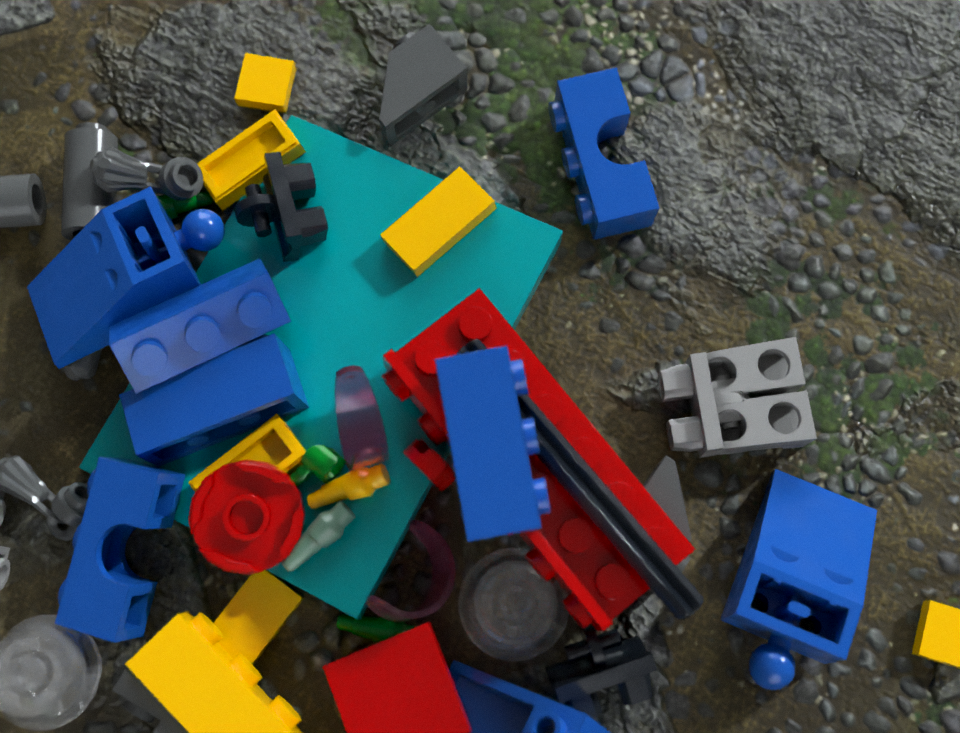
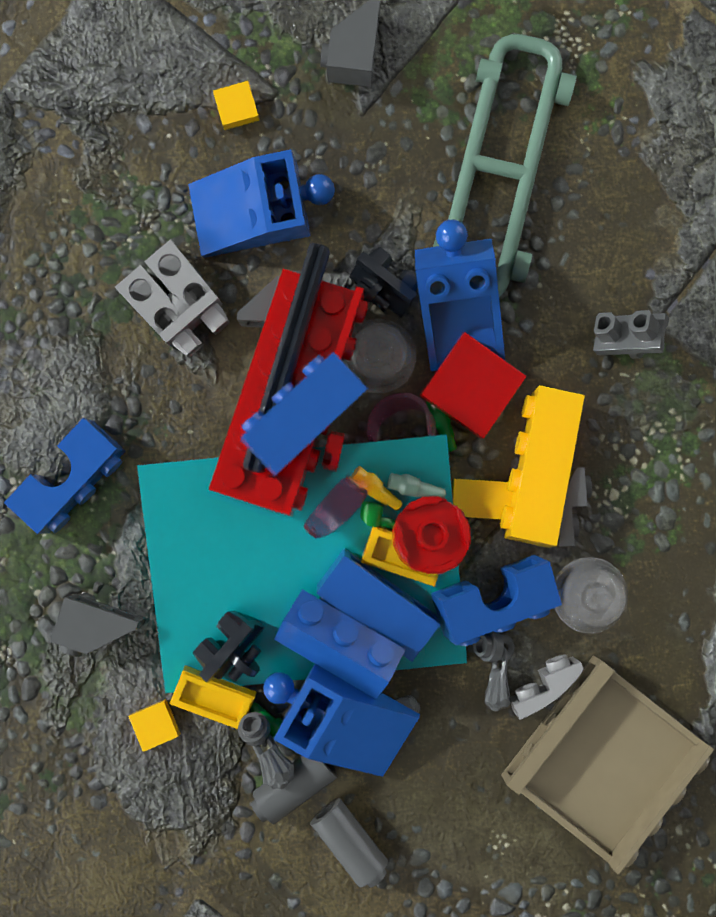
camera: 120 degrees left, 10 degrees up
yellow tile [380,166,497,277] -> none

